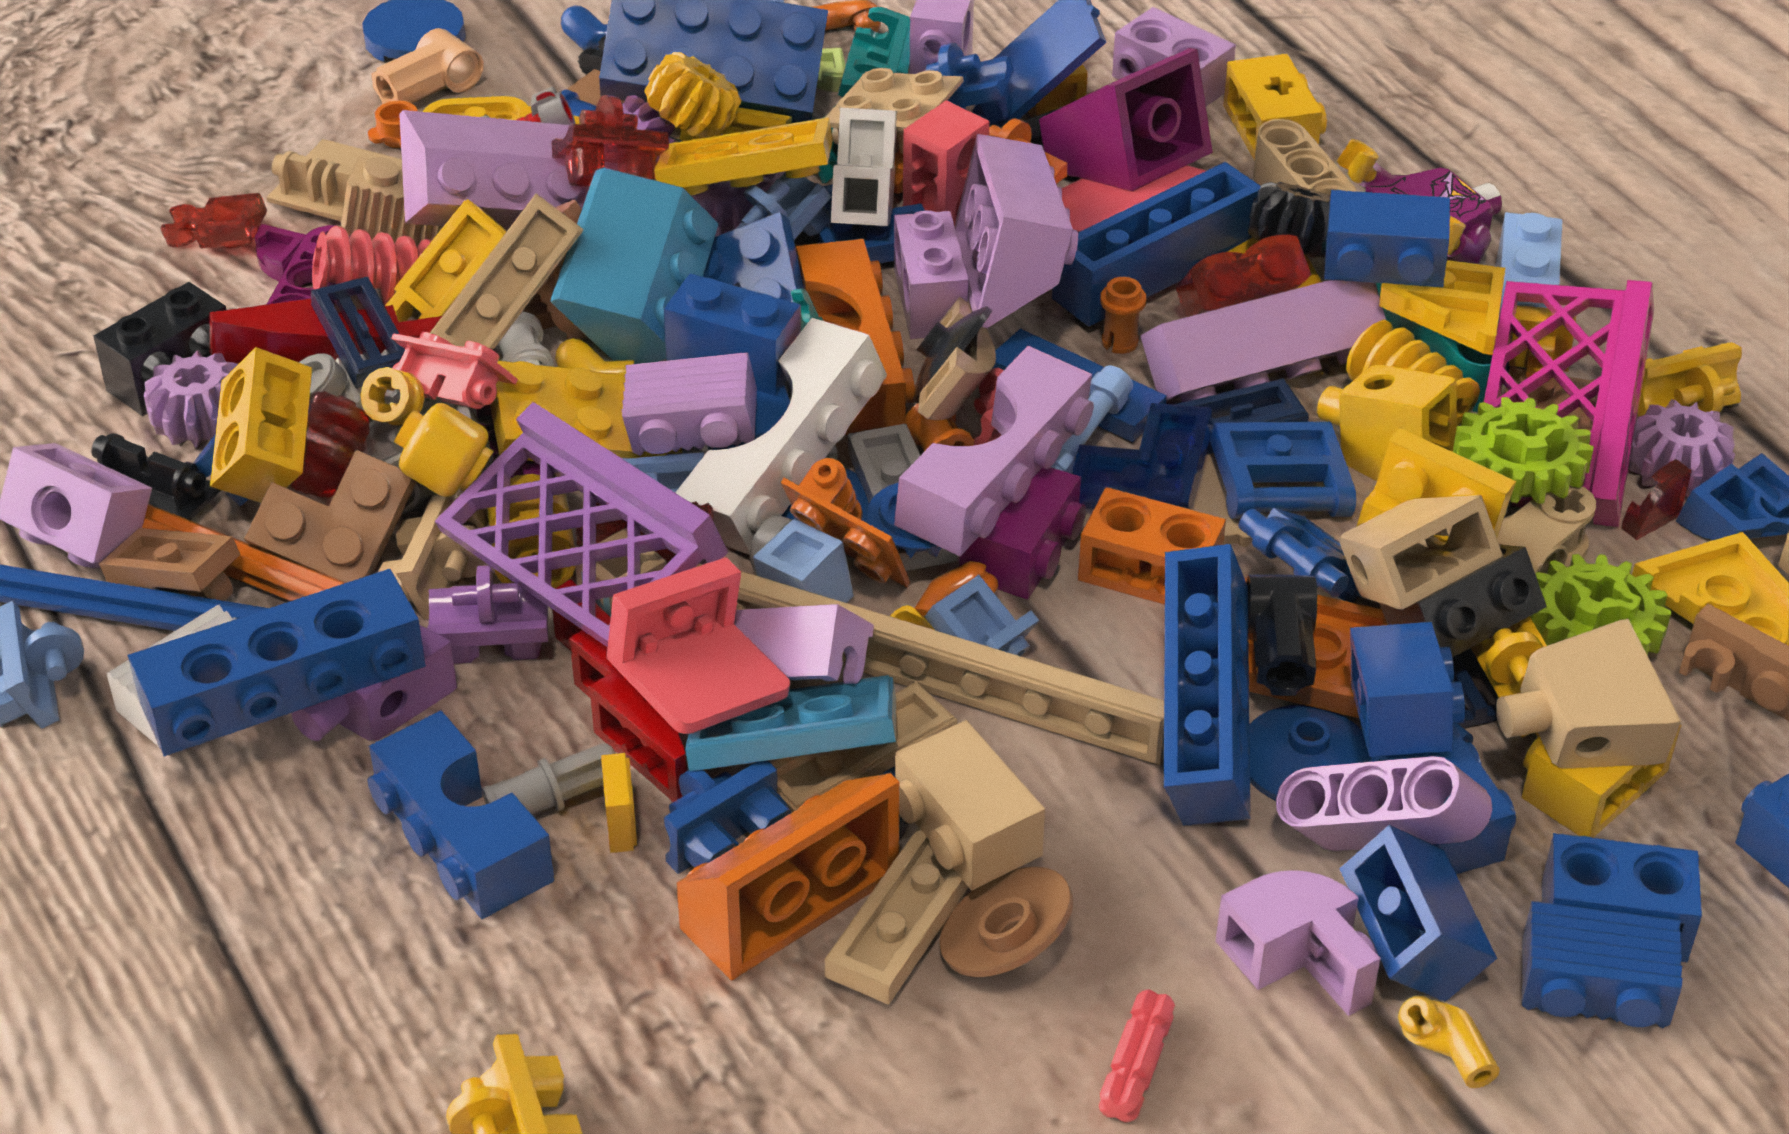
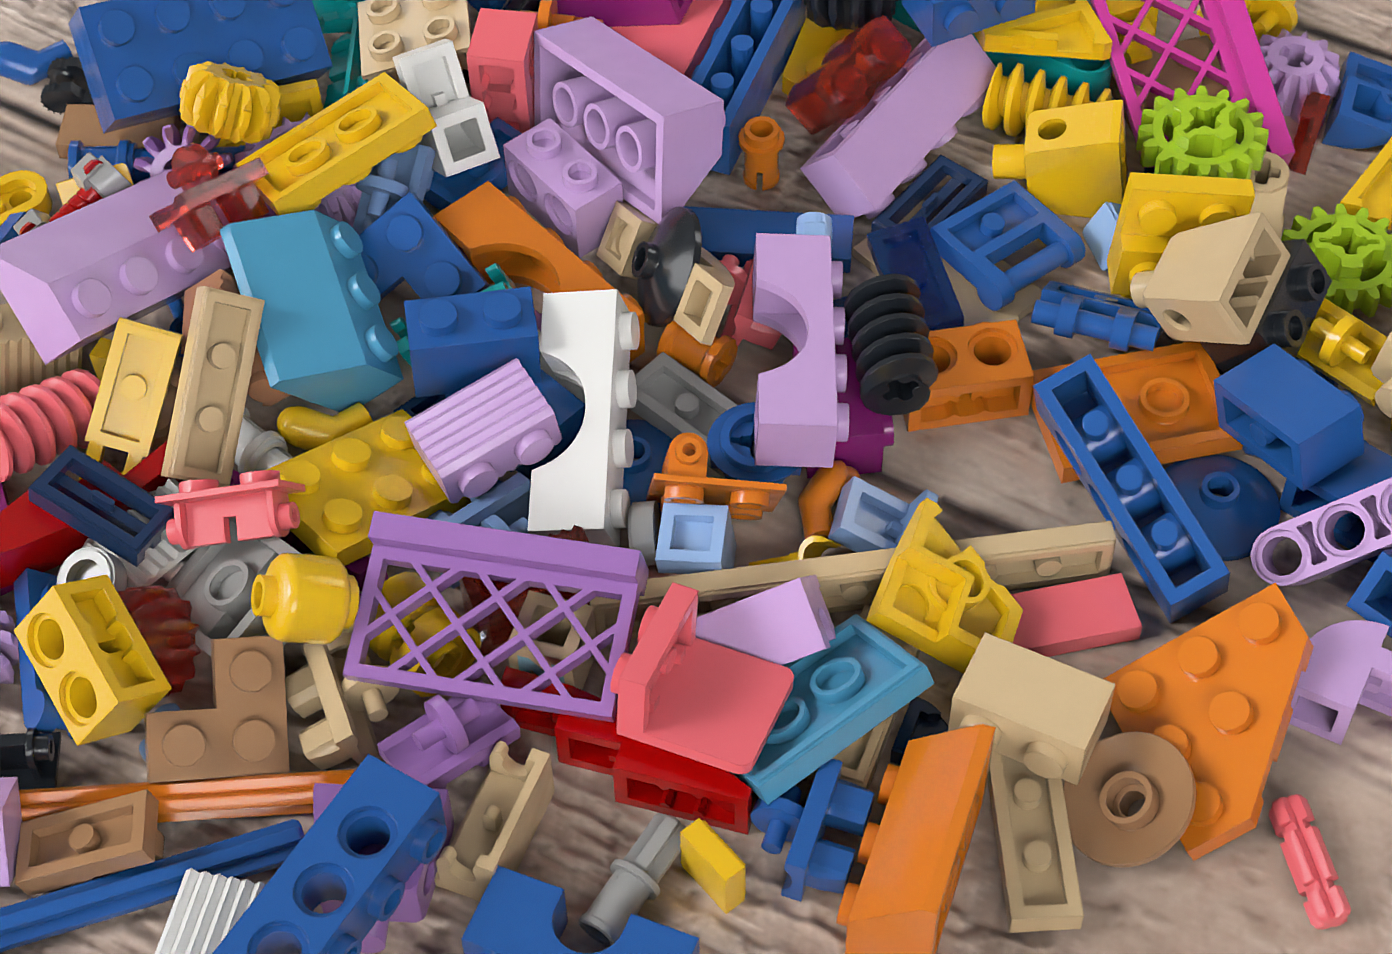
camera: 30 degrees left, 10 degrees up
yellow bush [360,367,424,426] -> none
black piece [1246,574,1317,696] -> none
none -> tan hinge [434,741,555,901]
none -> black piece [844,273,938,416]
none -> yellow slope [866,498,1023,674]
none -> coral tile [1011,573,1142,657]
none -> orange plate [1103,582,1314,861]

